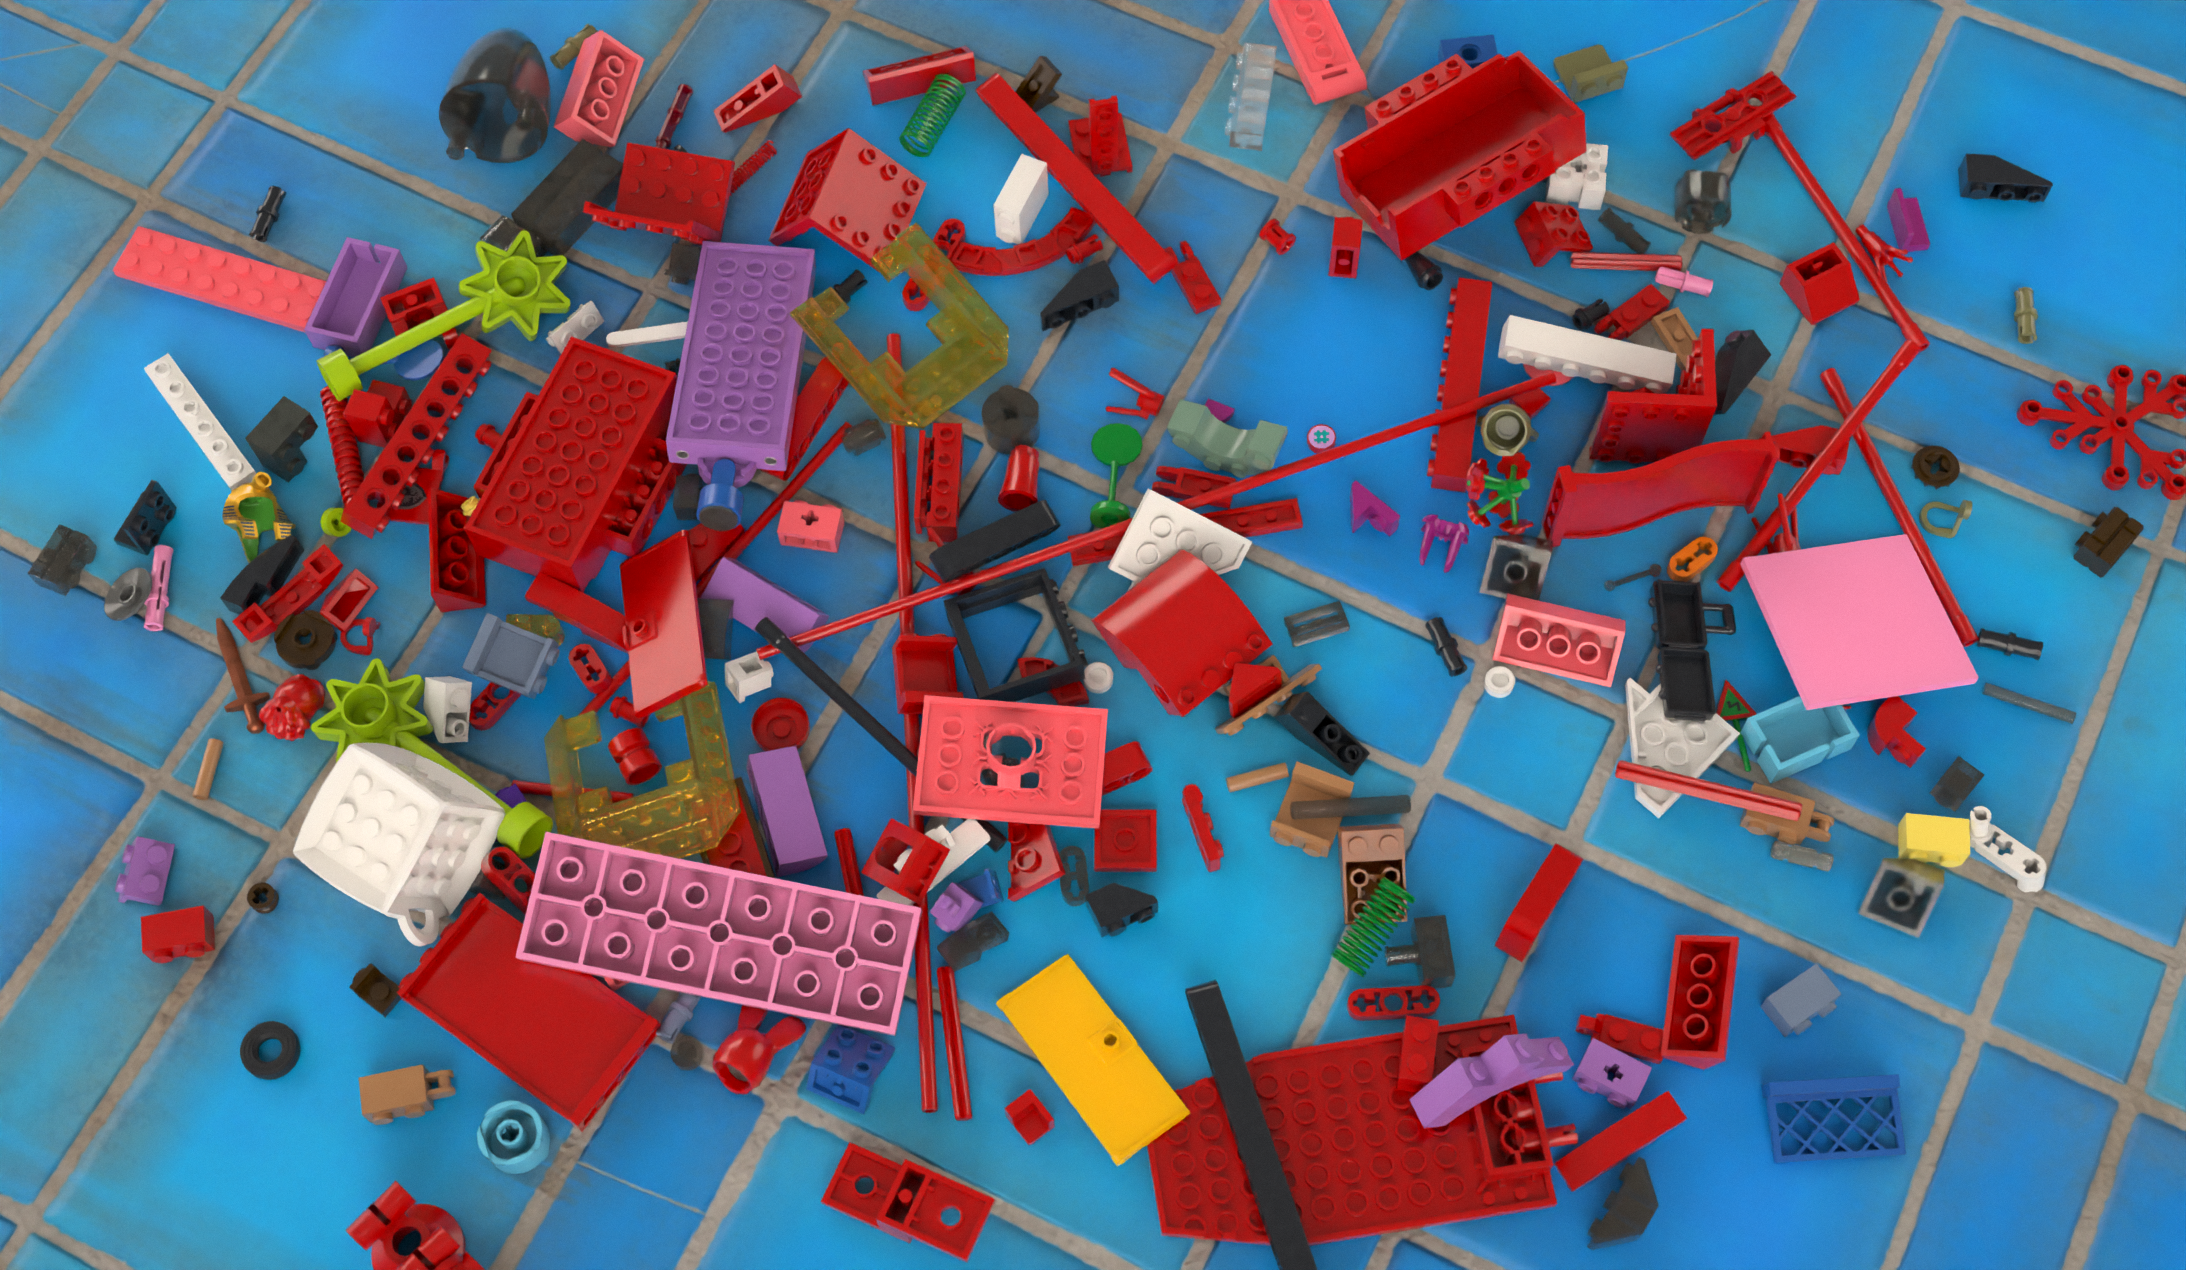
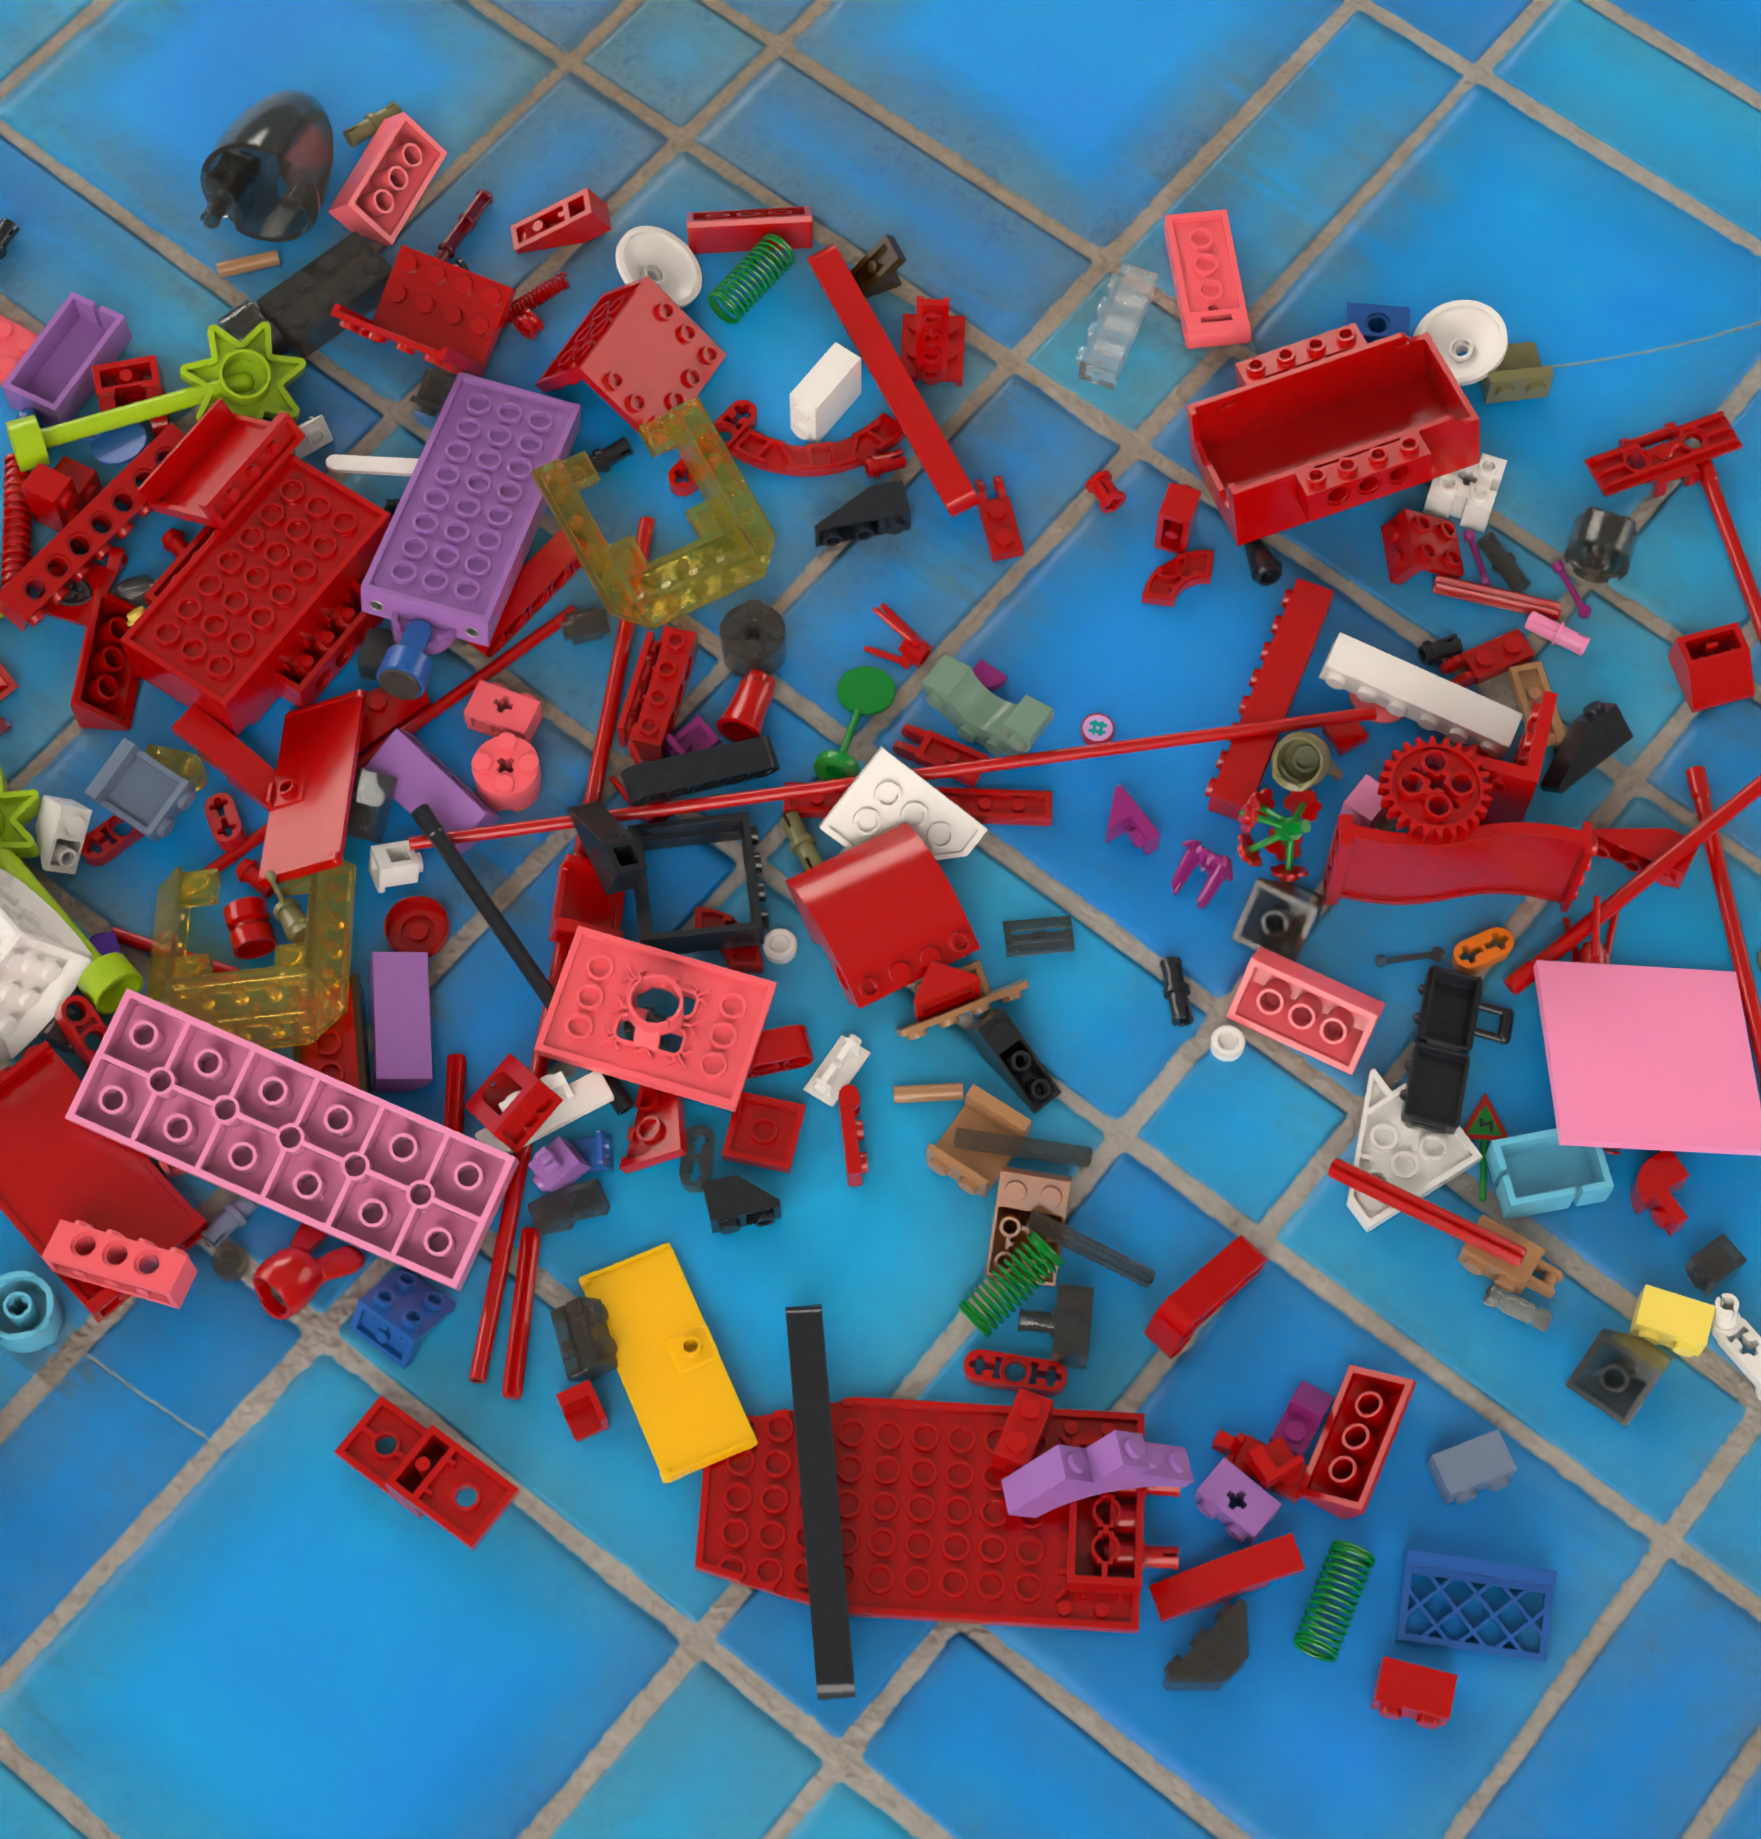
camera: 10 degrees right, 0 degrees up
none -> coral brick [42,1219,198,1309]
none -> clear smoke plant [110,574,159,607]
none -> red panel [137,398,306,530]
none -> medium nougat piece [216,250,280,279]
none -> olive piece [265,870,318,953]
none -> coral brick [471,732,542,812]
none -> red bush [513,308,545,340]
none -> clear smoke brick [550,1296,619,1382]
none -> black slope [567,801,648,895]
none -> white dish [616,226,702,308]
none -> magenta bracket [665,715,722,756]
none -> olive pin [779,811,823,870]
none -> white hinge [803,1034,871,1107]
none -> clear smoke axle [1026,1211,1156,1288]
none -> red tile [1141,550,1214,607]
none -> red panel [1244,1437,1305,1490]
none -> magenta slope [1269,1380,1335,1457]
none -> green piece [1292,1540,1376,1662]
none -> bright pink brick [1340,774,1389,828]
none -> red brick [1370,1656,1458,1729]
none -> red gear [1377,736,1493,844]
none -> white dish [1413,300,1508,386]
none -> magenta hinge [1463,529,1491,586]
none -> magenta hinge [1552,560,1591,619]

